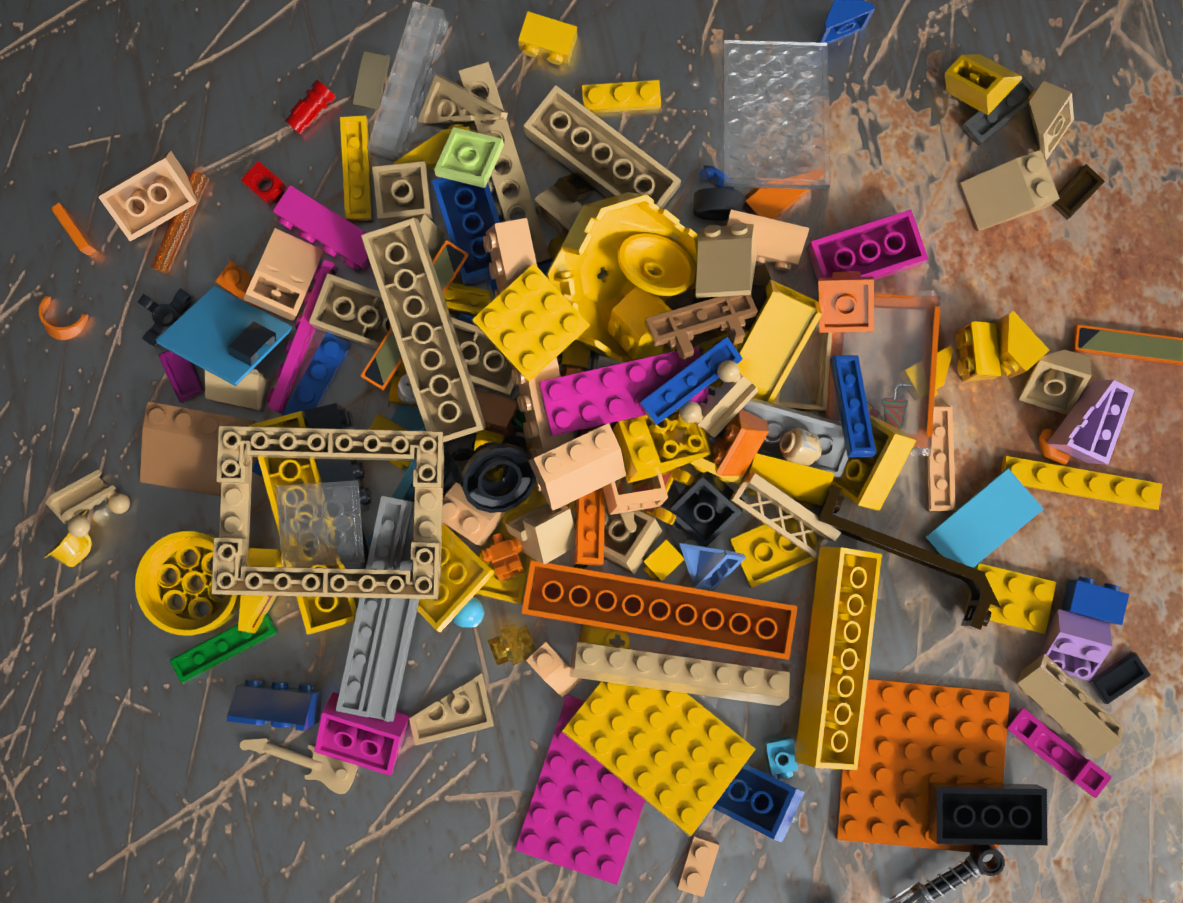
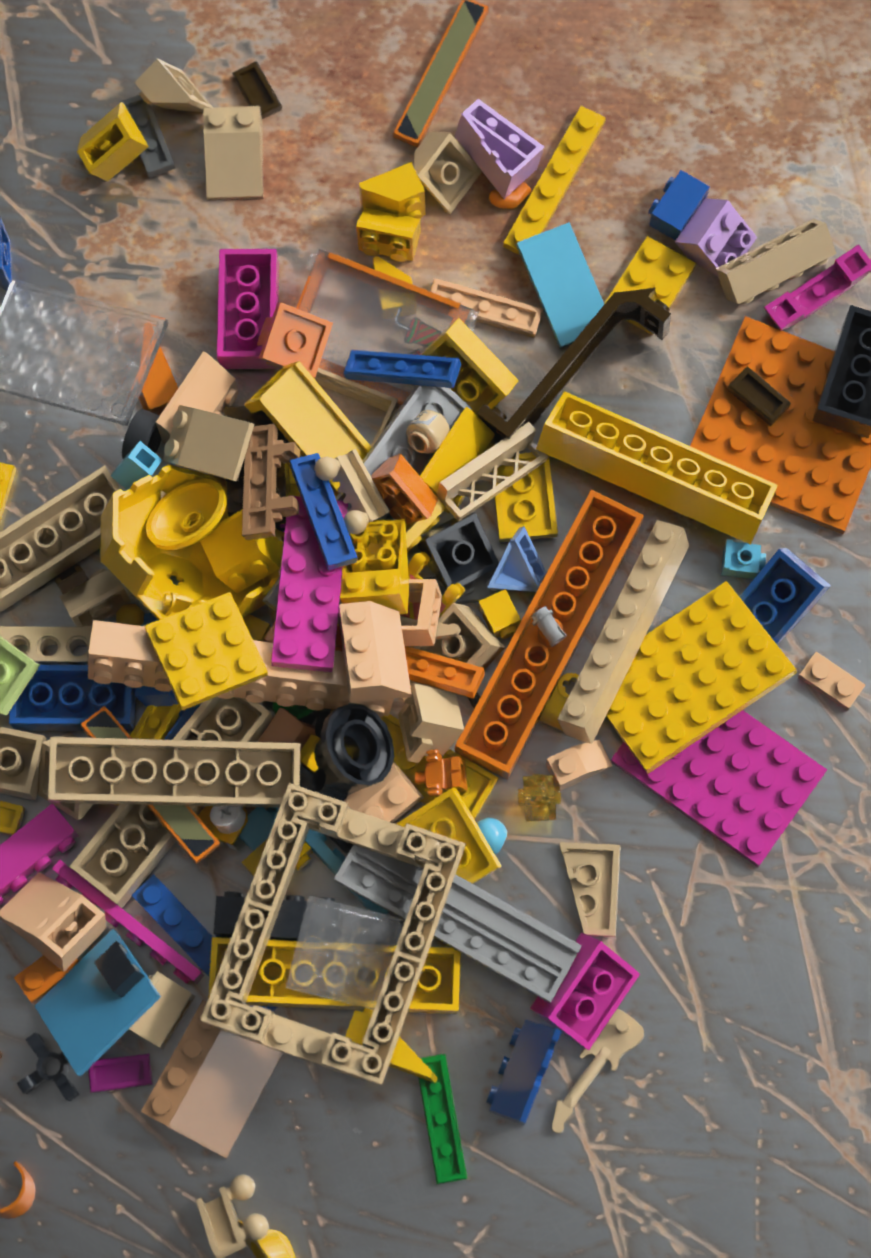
camera: 65 degrees left, 10 degrees down
yellow wheel [135,531,241,636] -> none
blue bar [699,165,735,190] -> none
black tile [1089,652,1151,704] -> none
none -> medium azure brick [111,441,162,490]
none -> light grey pin [531,606,567,647]
none -> dark brown tile [727,366,791,426]

